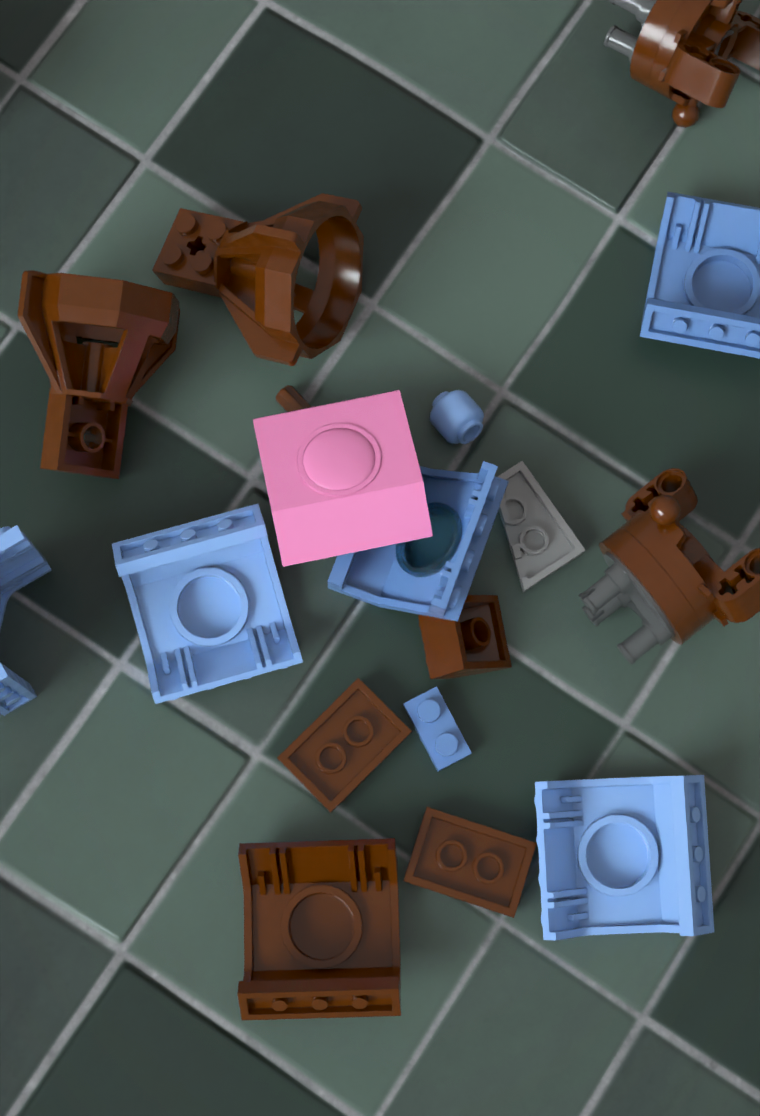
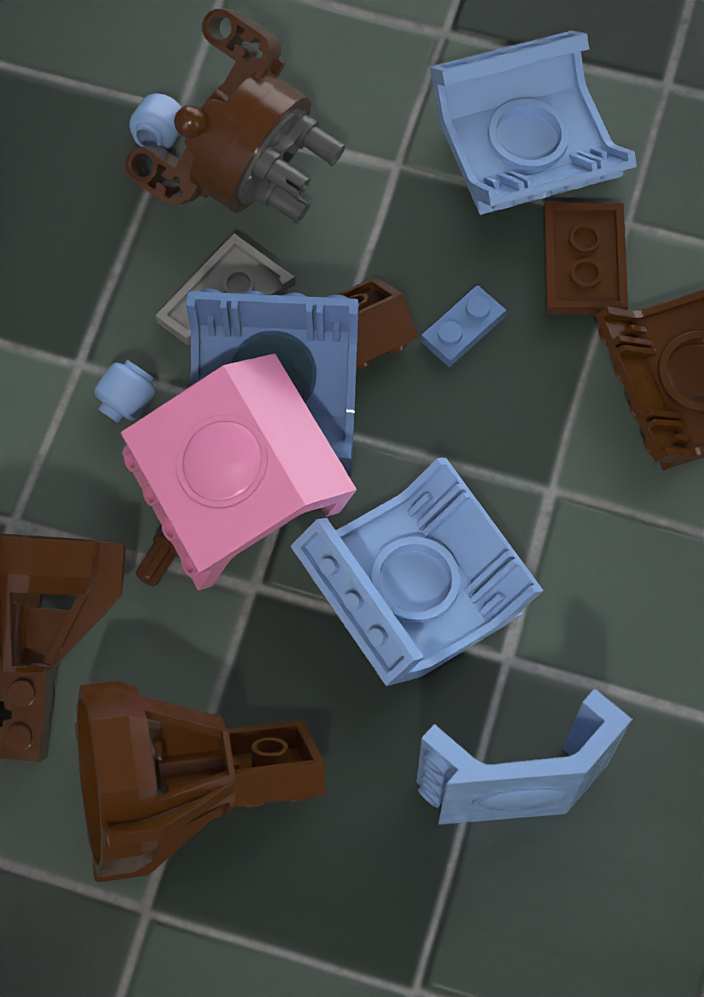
camera: 100 degrees left, 10 degrees down
reddish brown plate [277,678,412,813] -> none
none -> light blue head [129,93,182,150]

